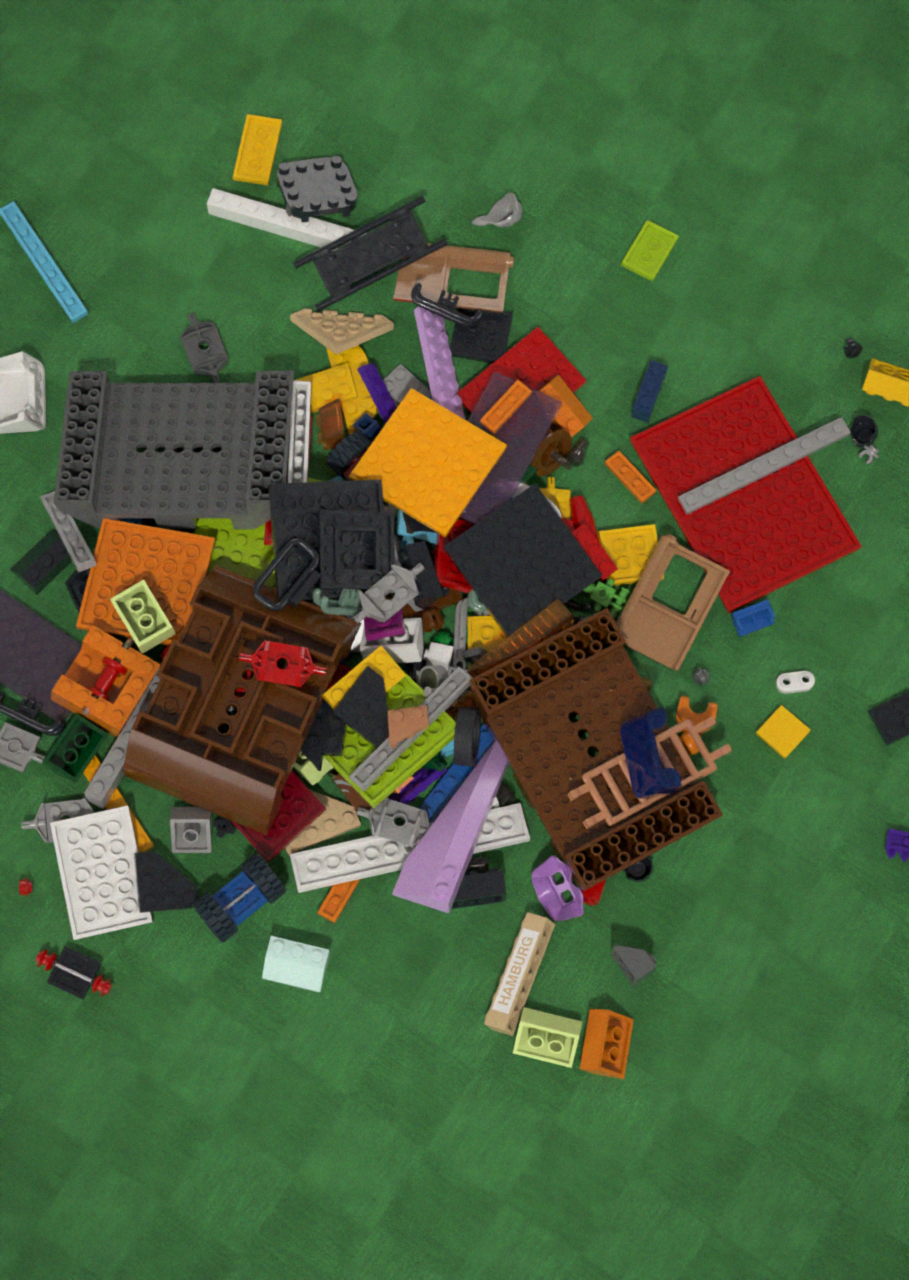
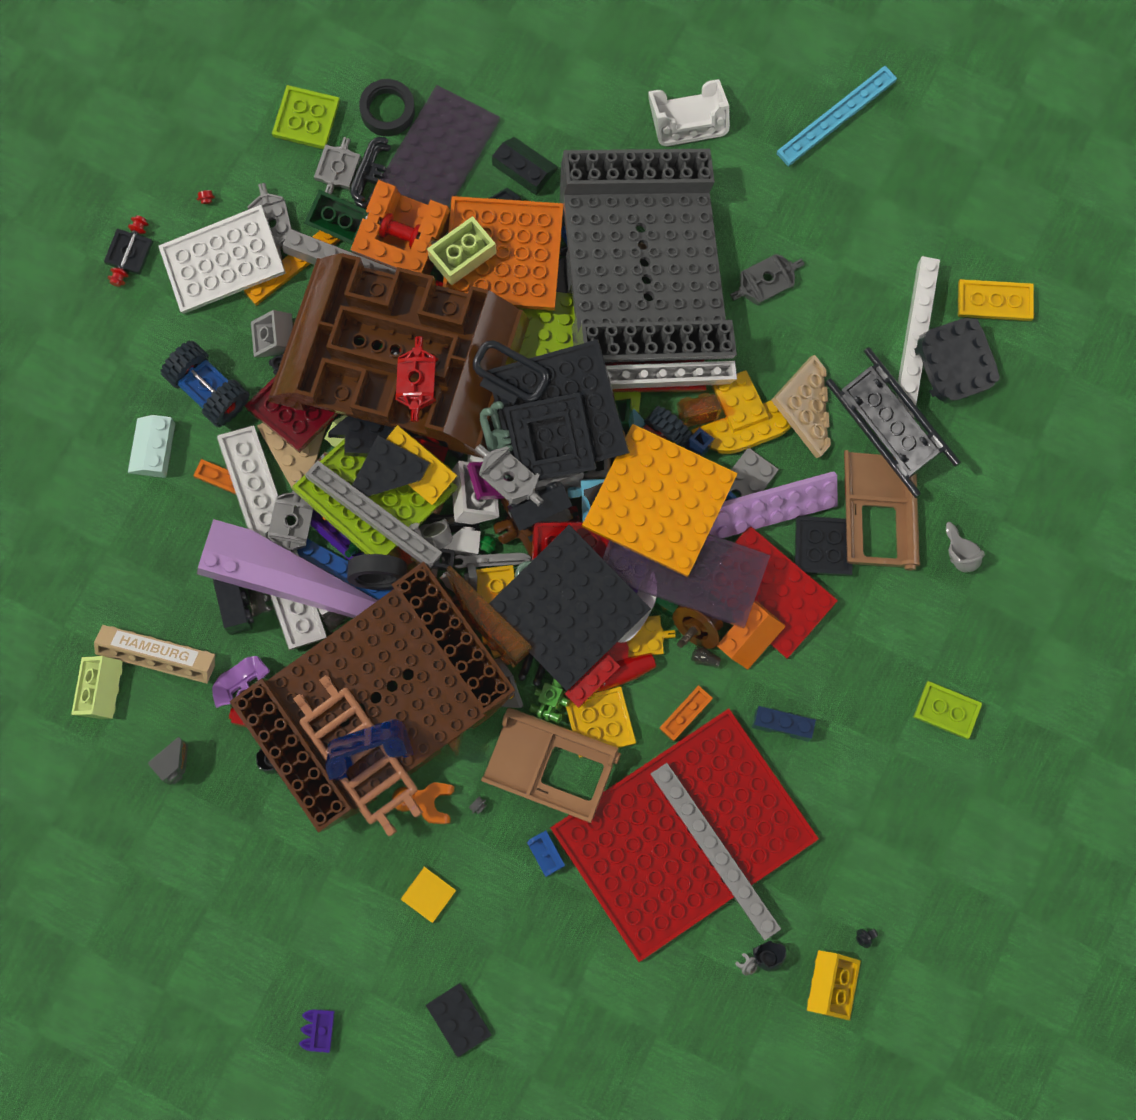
camera: 80 degrees right, 5 degrees up
light grey plate [40,491,97,573] -> none
black plate [134,851,199,913] -> none
dark purple plate [357,363,397,424] -> none
nougat wing [388,705,429,748] -> none
black piece [411,283,483,327] -> none
orange plate [480,380,532,434] -> none
orange slope [580,1009,634,1079] -> none
white plate [776,671,815,694] -> none

